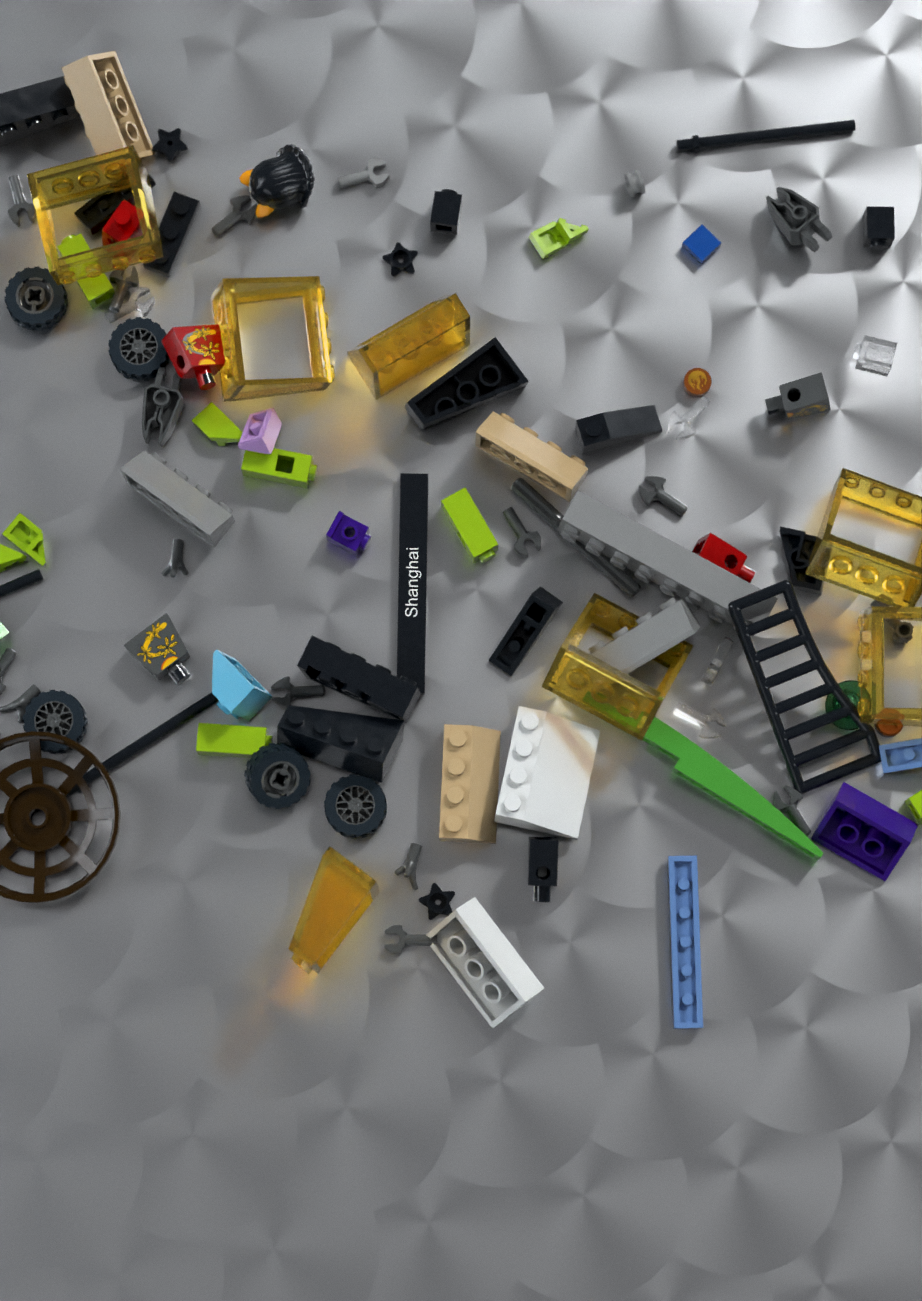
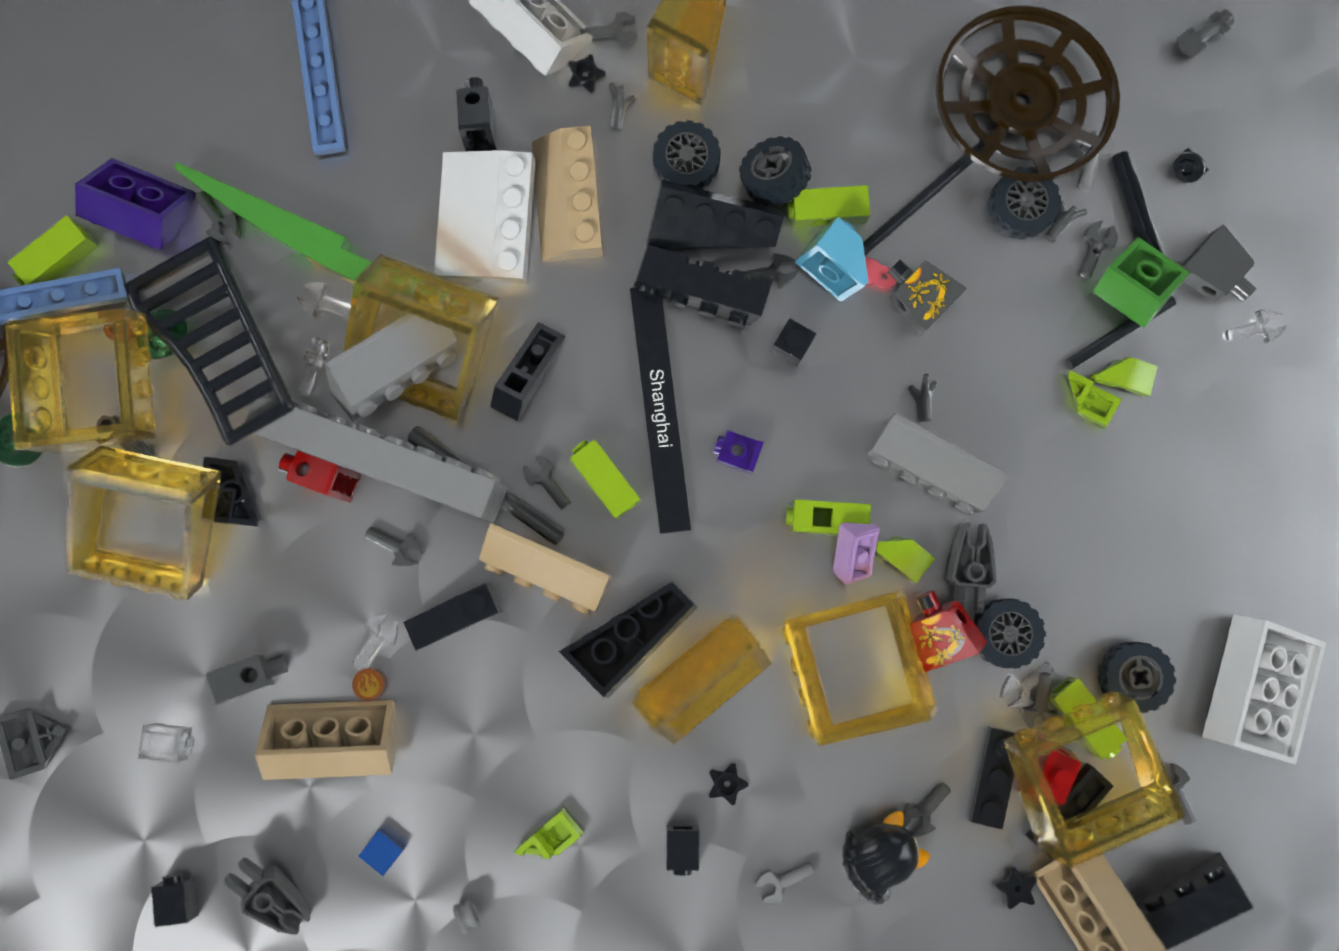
camera: 170 degrees right, 5 degrees up
none -> tan slope [255,700,396,780]
none -> black brick [771,318,817,367]
none -> coral piece [865,256,897,289]

